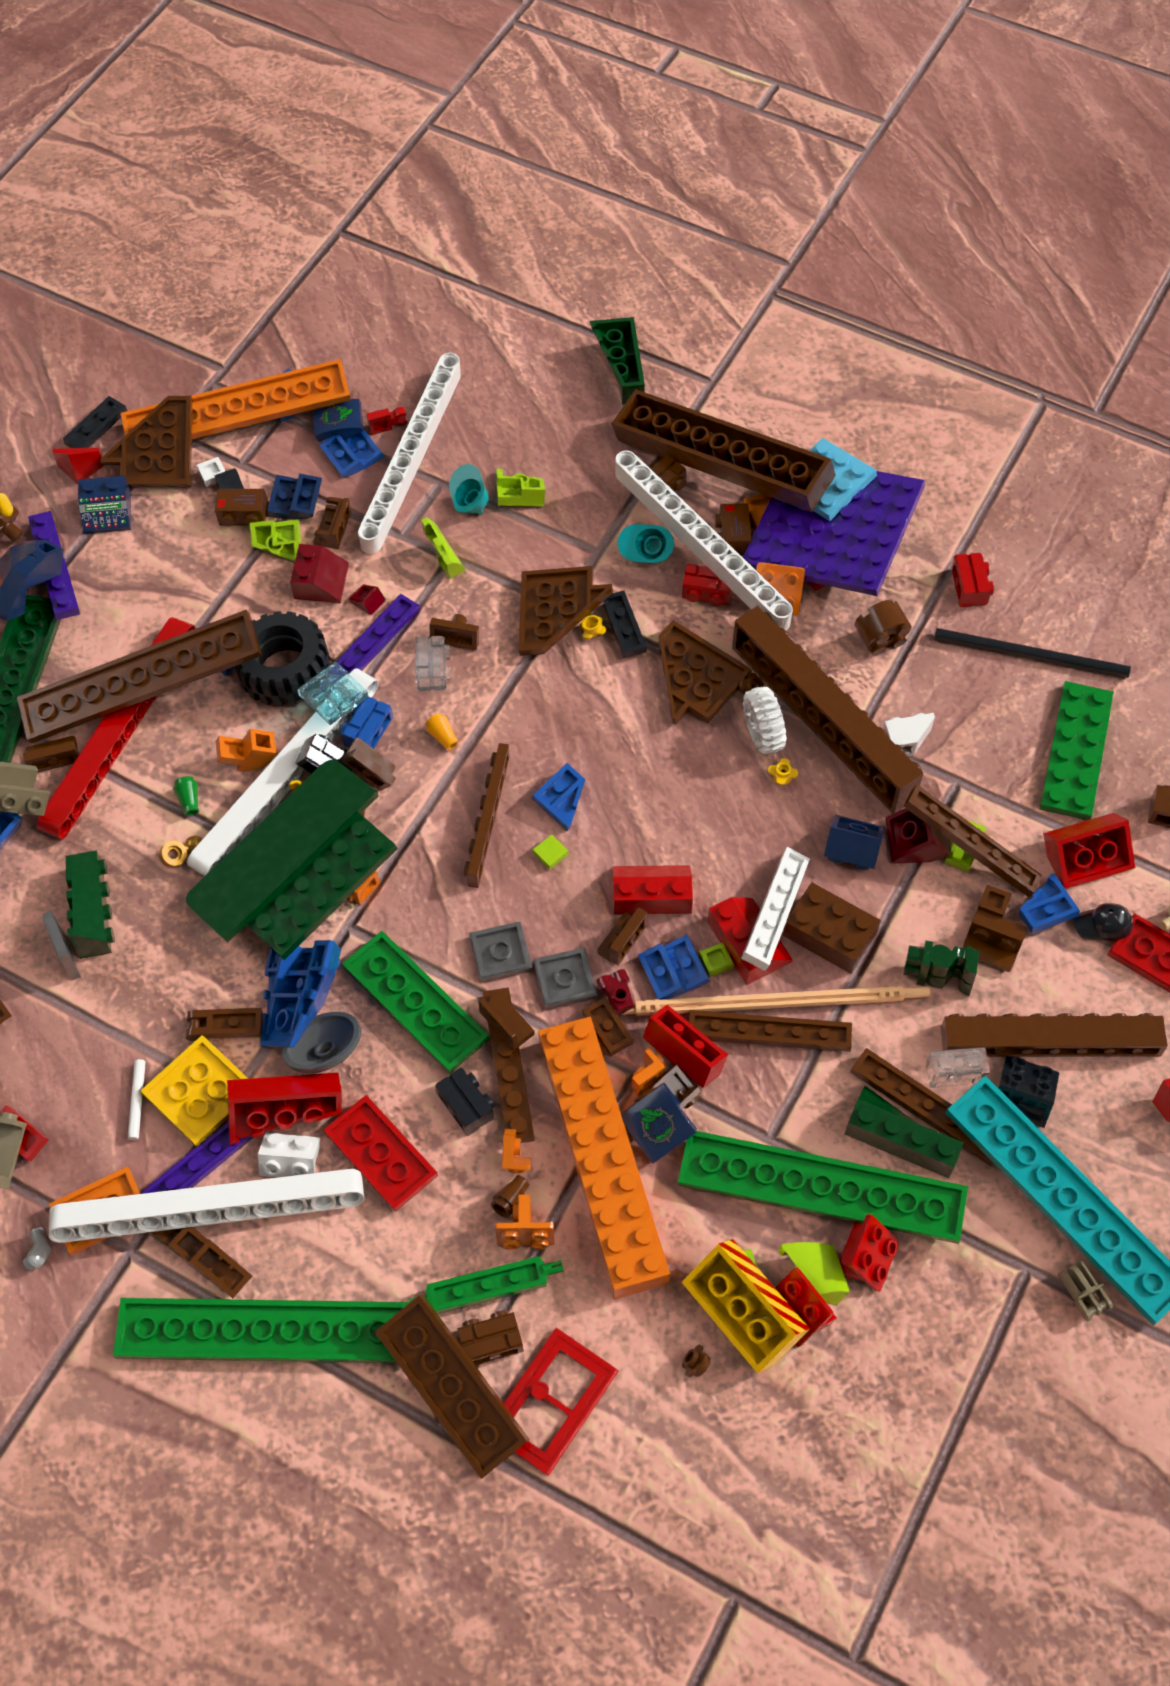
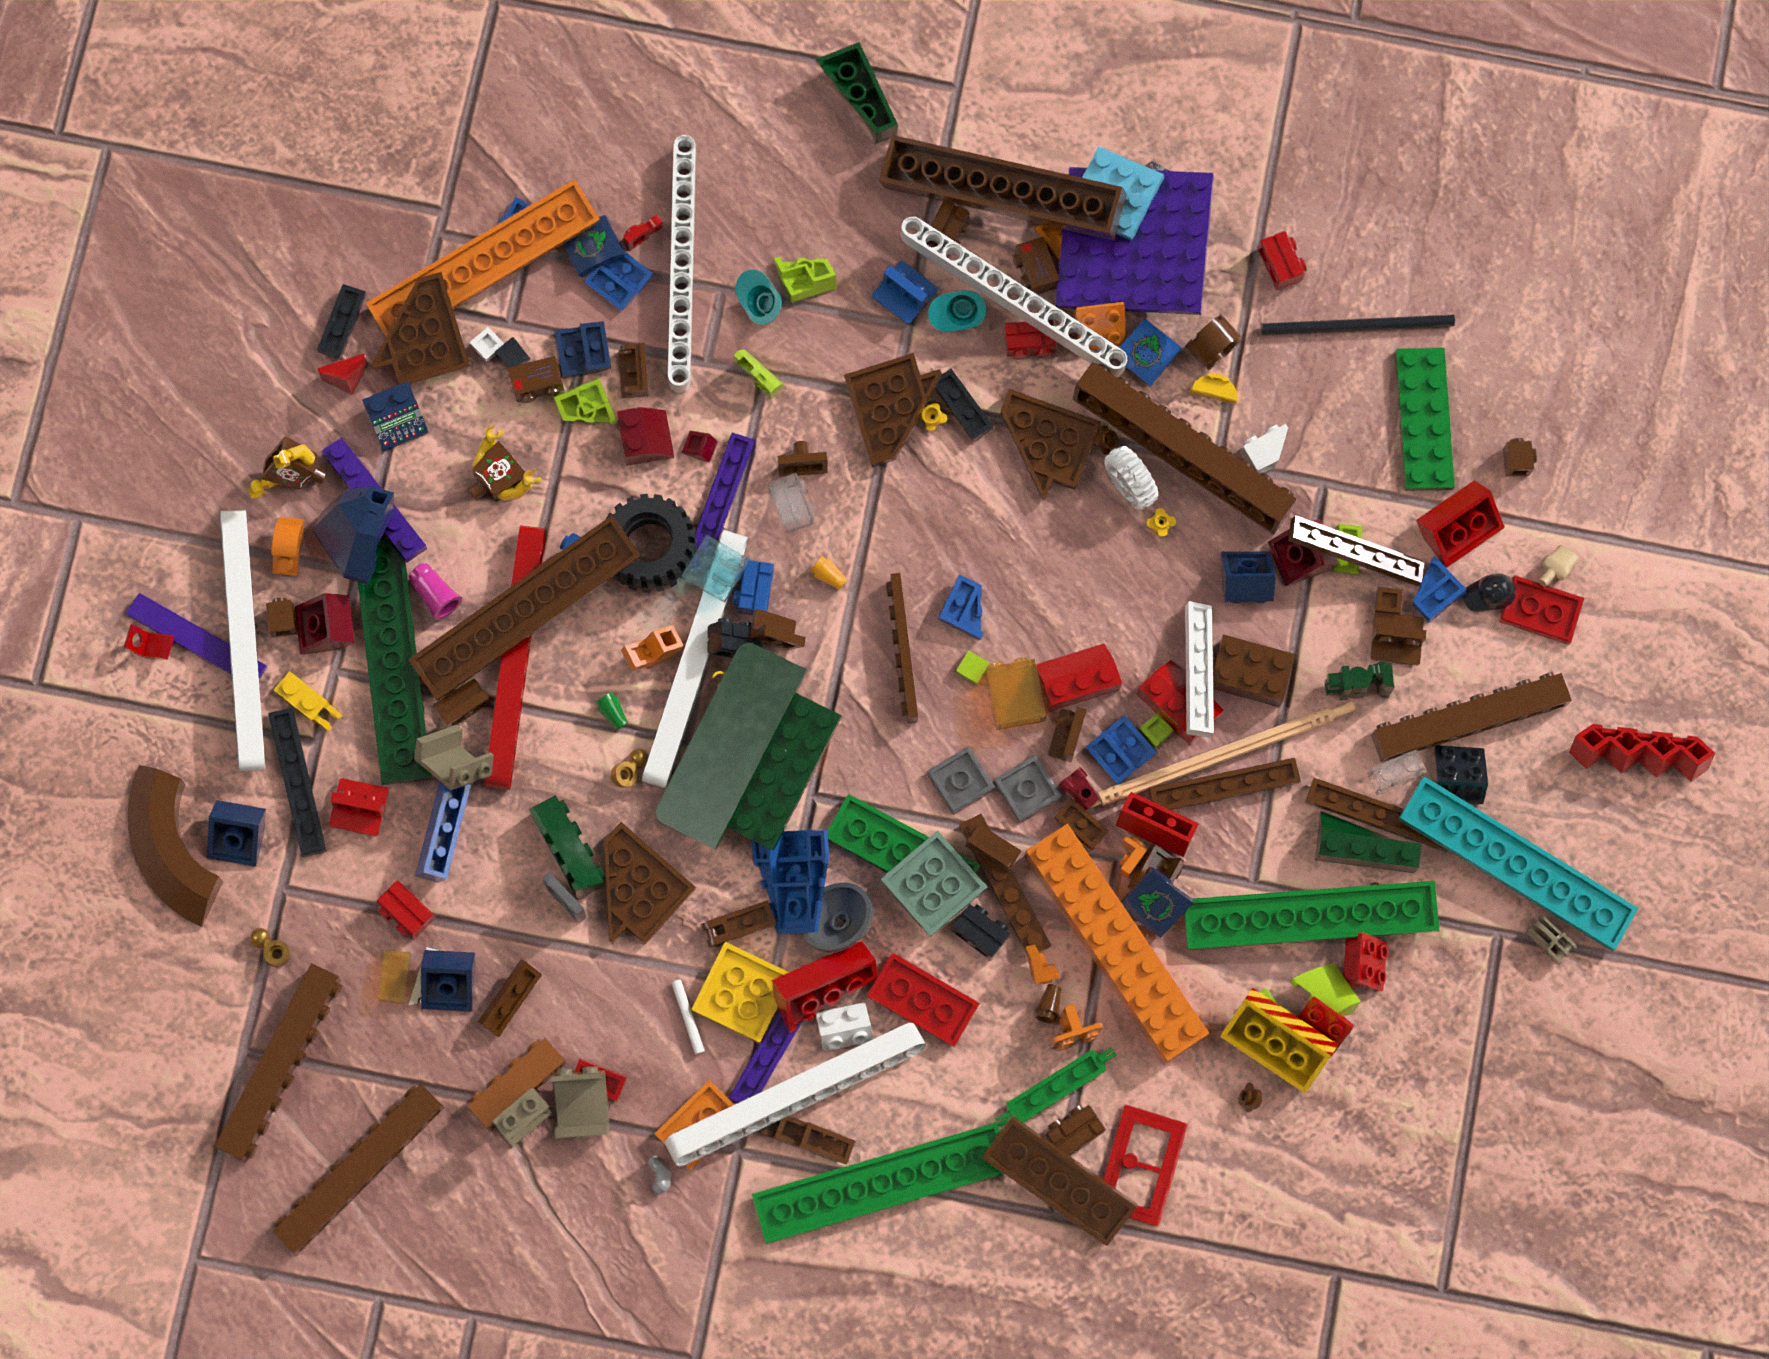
camera: 25 degrees left, 15 degrees up
none -> dark pink plant [408,563,462,620]
none -> torso [467,424,542,501]
none -> reddish brown wing [604,822,696,945]
none -> blue bracket [872,261,938,325]
none -> sand green plate [880,831,987,937]
none -> clear yellow brick [985,657,1046,730]
none -> blue slope [1117,318,1183,386]
none -> yellow tile [1189,373,1238,405]

